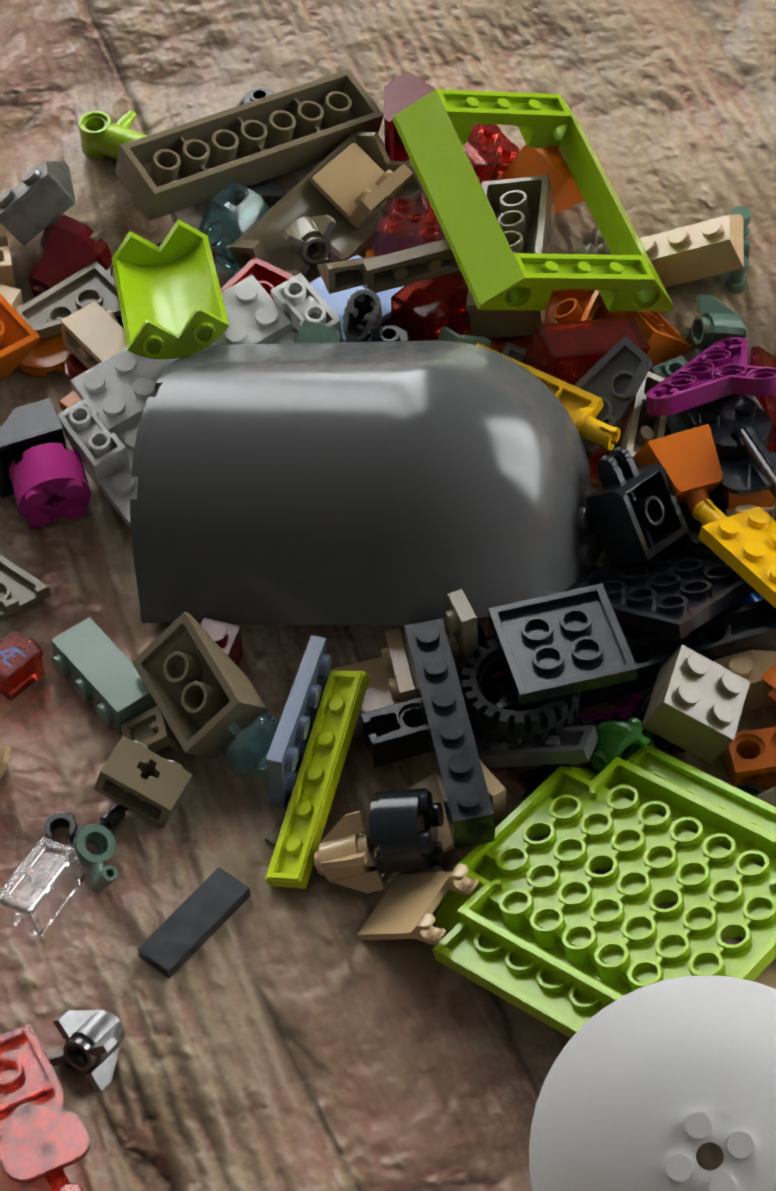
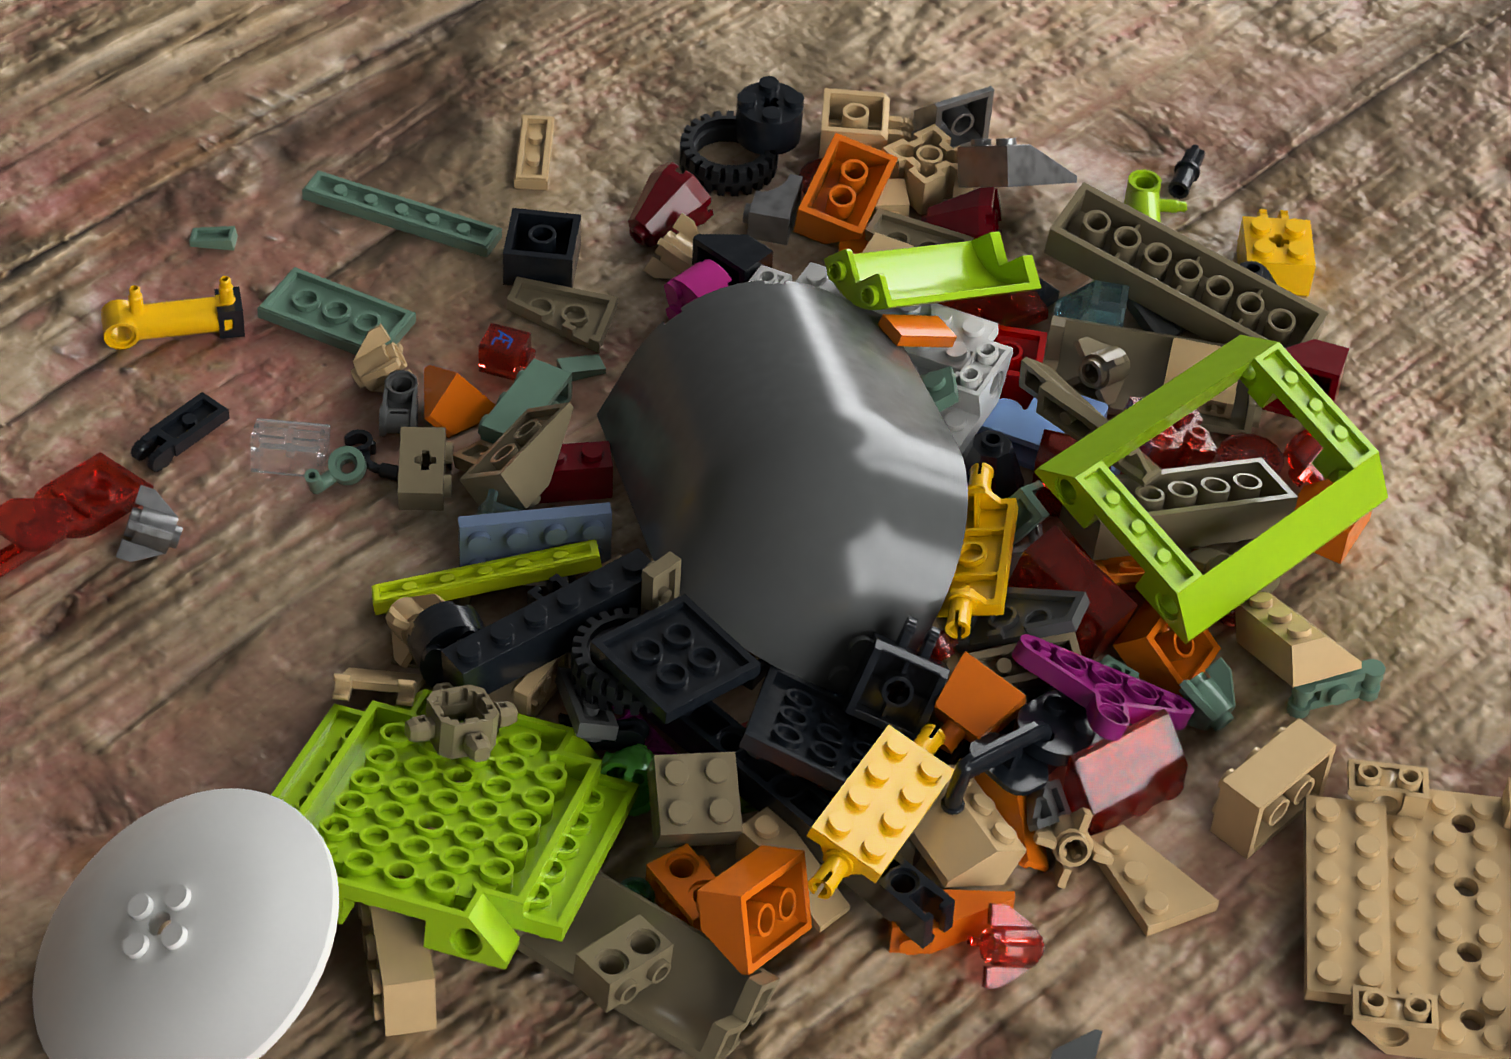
camera: 60 degrees right, 5 degrees down
black tile [137,867,251,979] -> none
flat silver piece [342,289,382,342] -> none
none -> dark grey piece [379,370,419,437]
none -> dark tan piece [404,682,518,762]
none -> orange slope [424,365,496,438]
none -> sand green piece [557,354,606,381]
none -> orange tile [878,314,957,347]
none -> black axle [1168,145,1205,199]
none -> yellow hinge [1237,209,1316,296]

